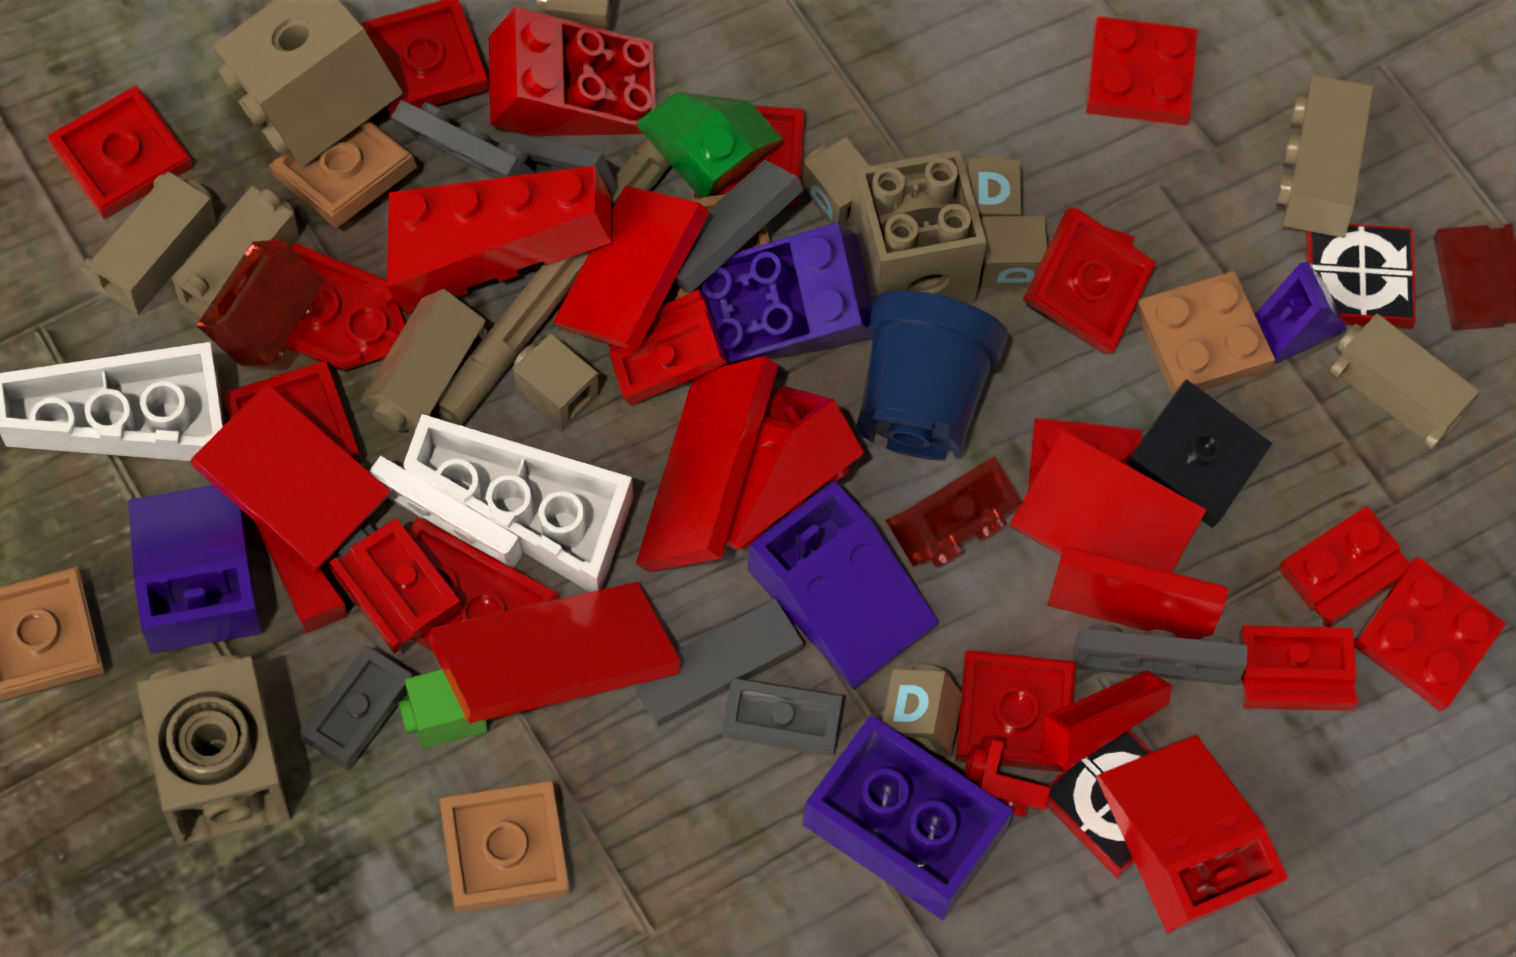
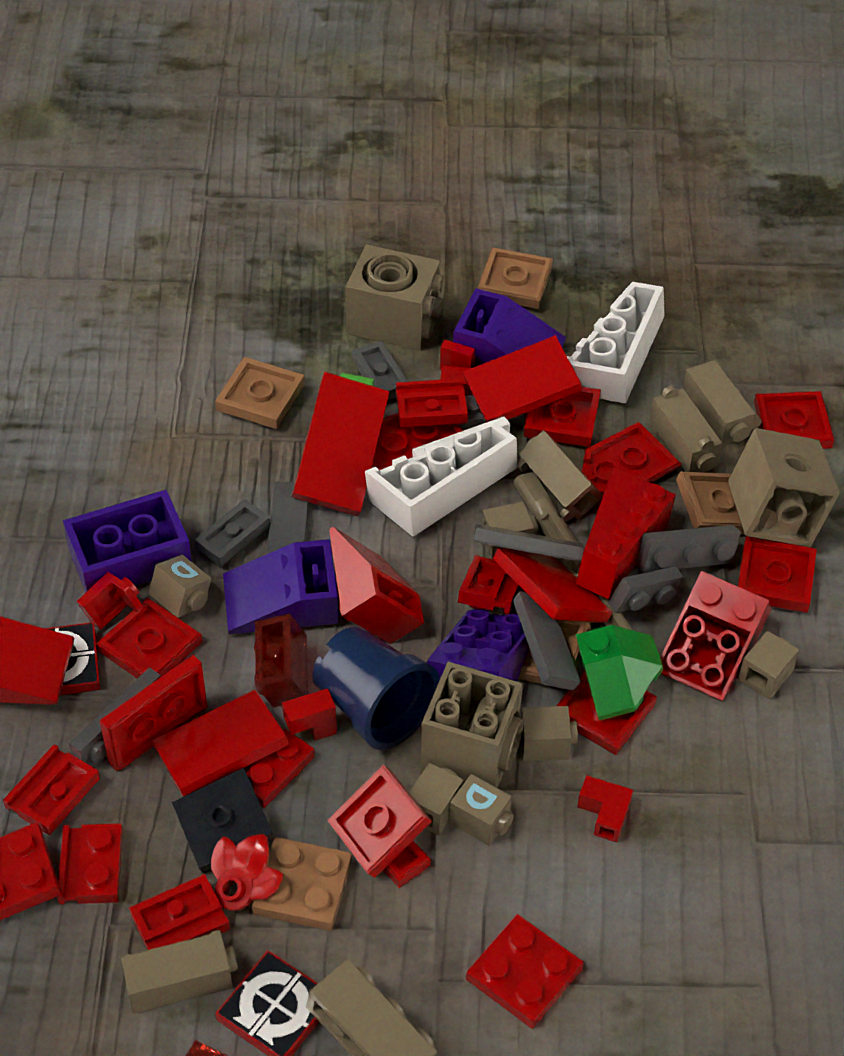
camera: 125 degrees right, 15 degrees down
clear red brick [196,239,325,366] -> none
red tile [636,356,778,572] -> none
red piece [1042,670,1172,770] -> none
dark purple slope [1255,262,1347,363] -> none
none -> red plate [129,874,230,950]
none -> red plate [211,834,284,911]
none -> red piece [282,688,337,741]
none -> red tile [440,340,475,370]
none -> dark grey tile [474,524,584,561]
none -> red piece [577,775,633,843]

